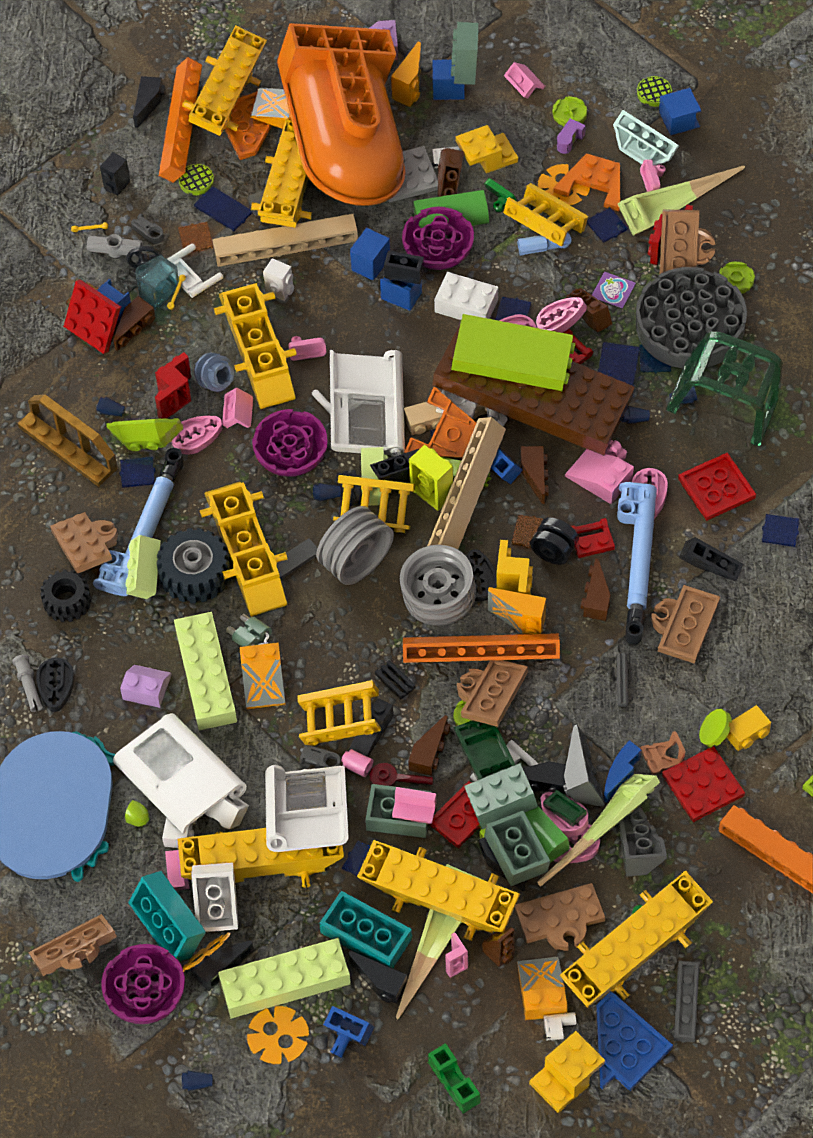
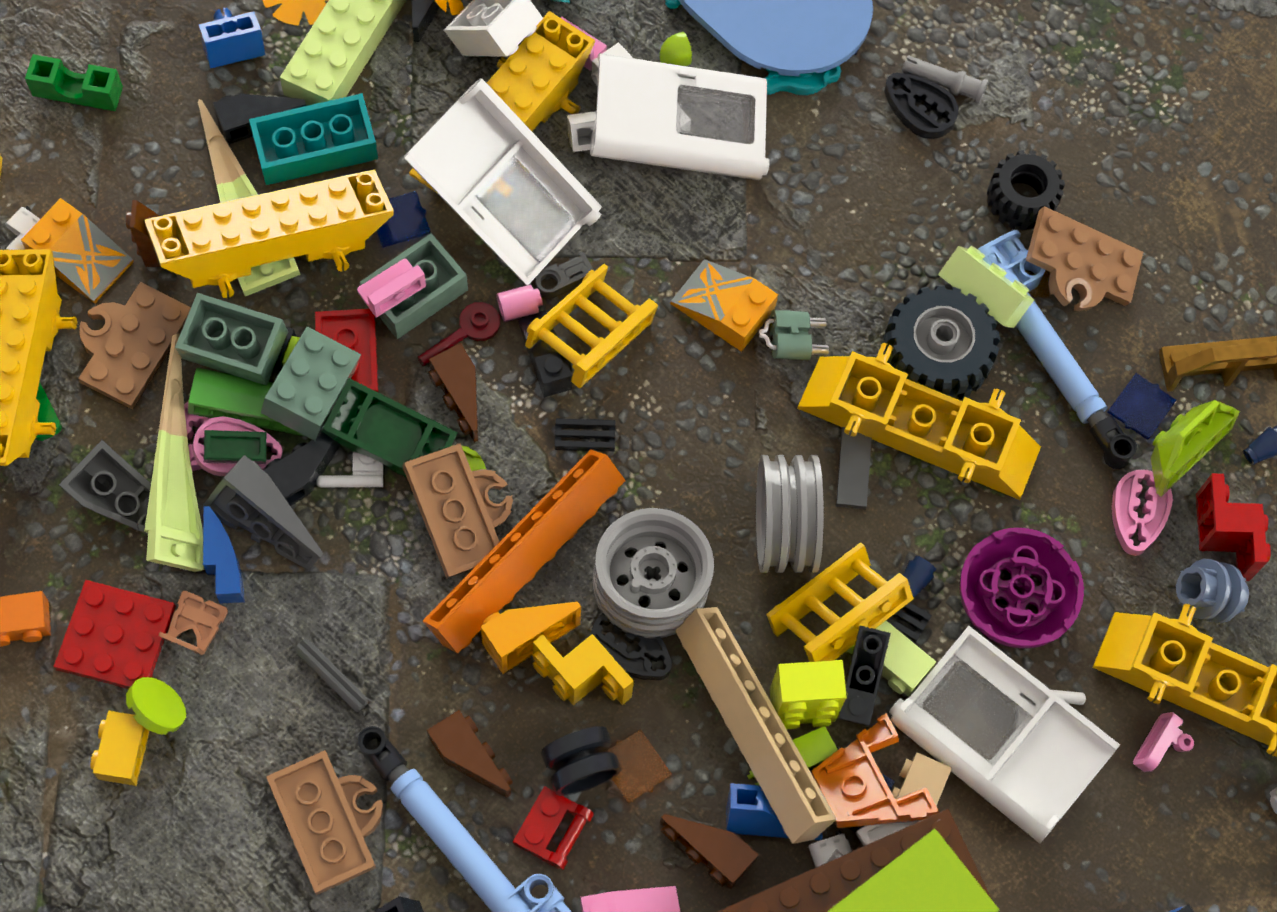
camera: 125 degrees right, 10 degrees up
lavender slope [120,665,172,708] -> none
yellowish green brick [174,612,237,731] -> none
bright pink panel [222,387,253,428] -> none
bright pink panel [445,932,468,978] -> none

